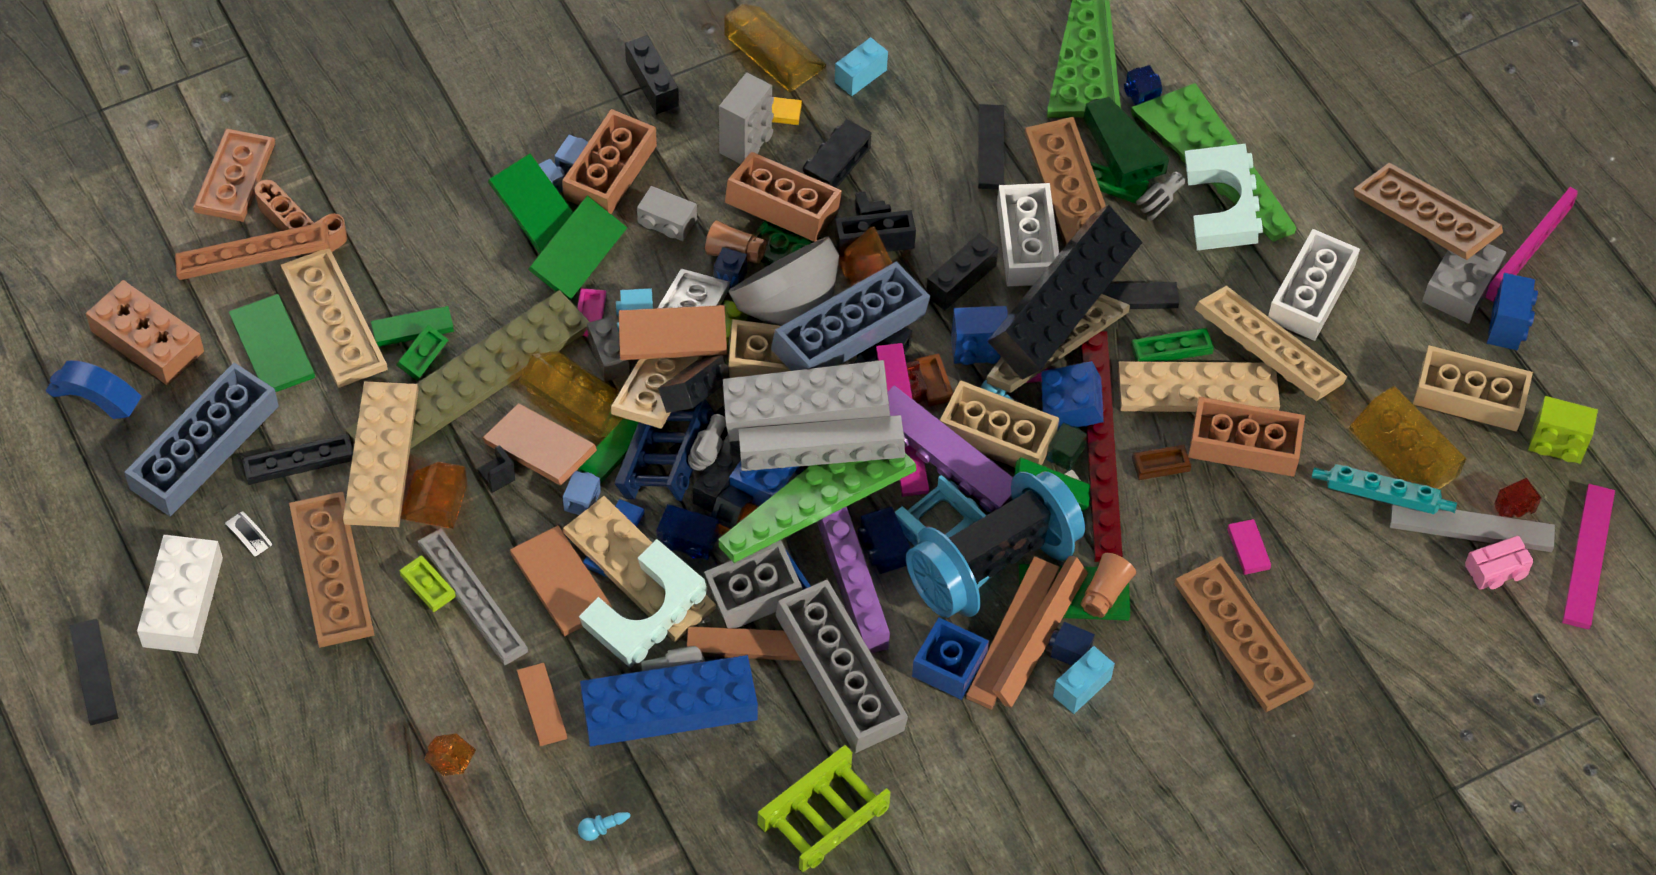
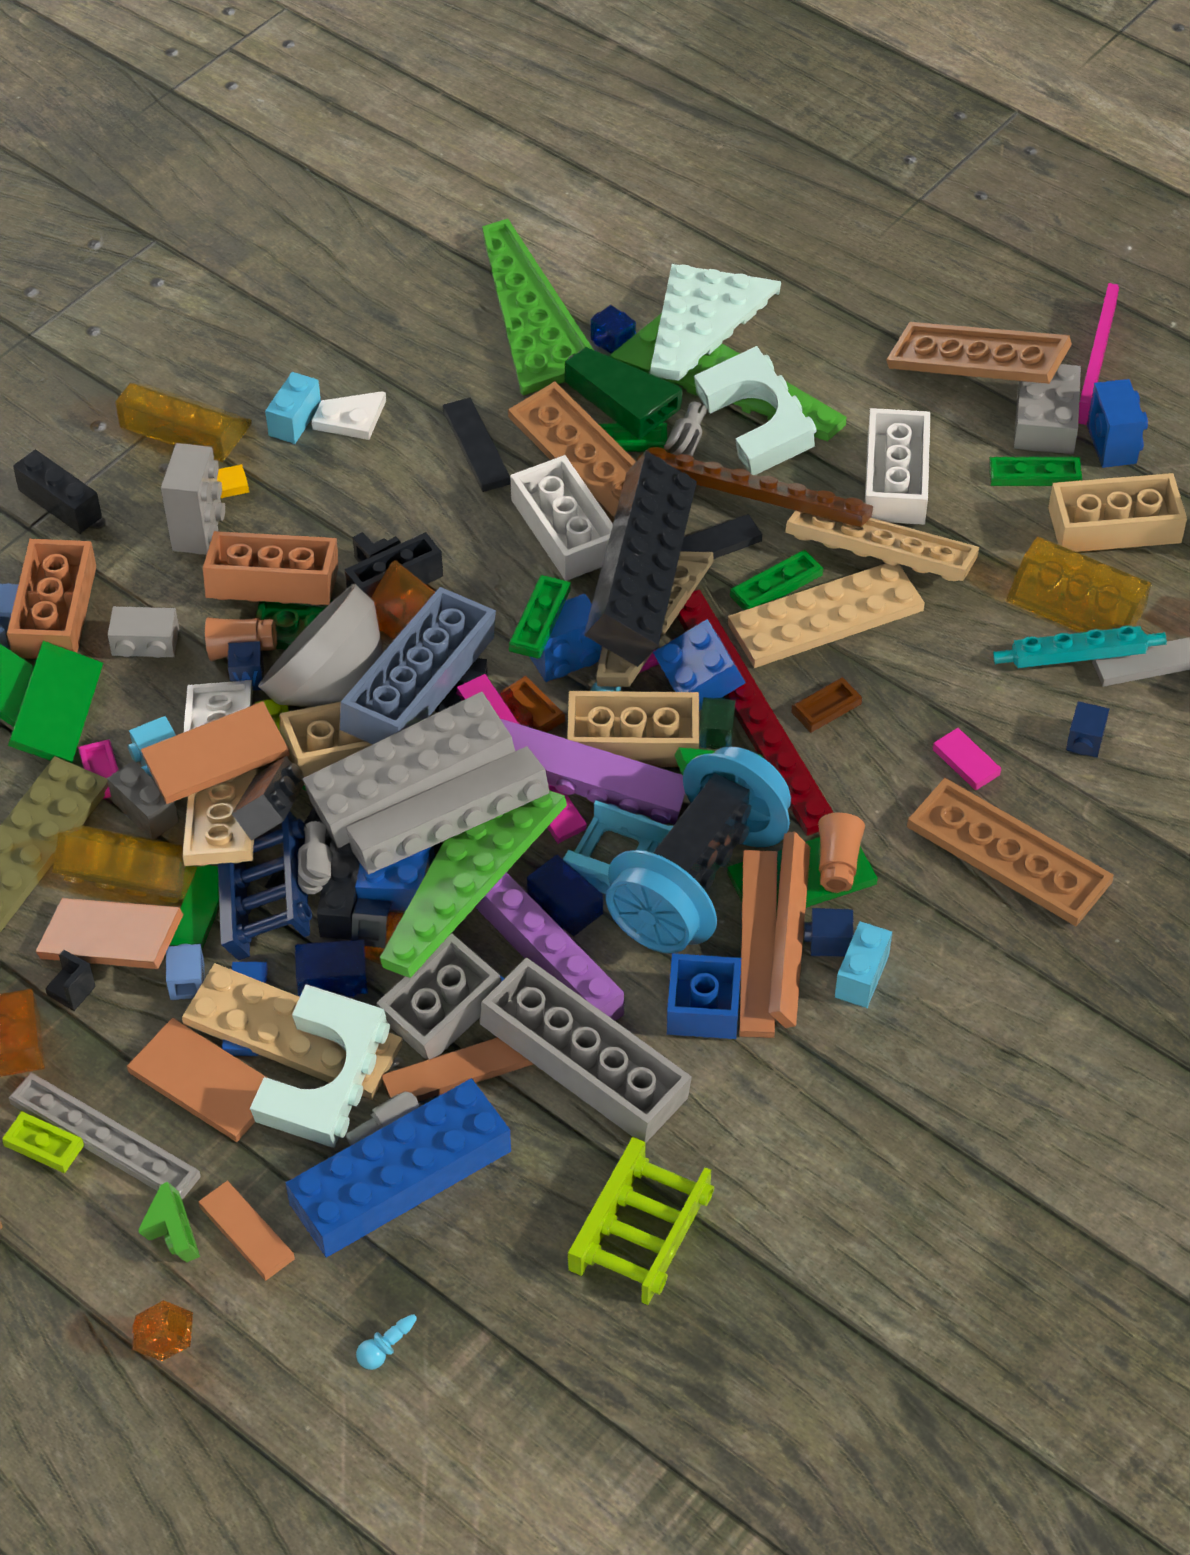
camera: 20 degrees left, 5 degrees down
black brick [803,119,872,188] -> none
black brick [926,233,999,311] -> none
nougat brick [1188,396,1305,477] -> none
none -> bright green slope [138,1182,200,1262]
none -> white wing [312,392,386,440]
none -> green tile [509,575,571,659]
none -> reddish brown plate [637,447,873,527]
none -> light aqua wing [650,264,781,381]
none -> green tile [989,457,1082,486]
none -> dark blue brick [1066,701,1110,758]

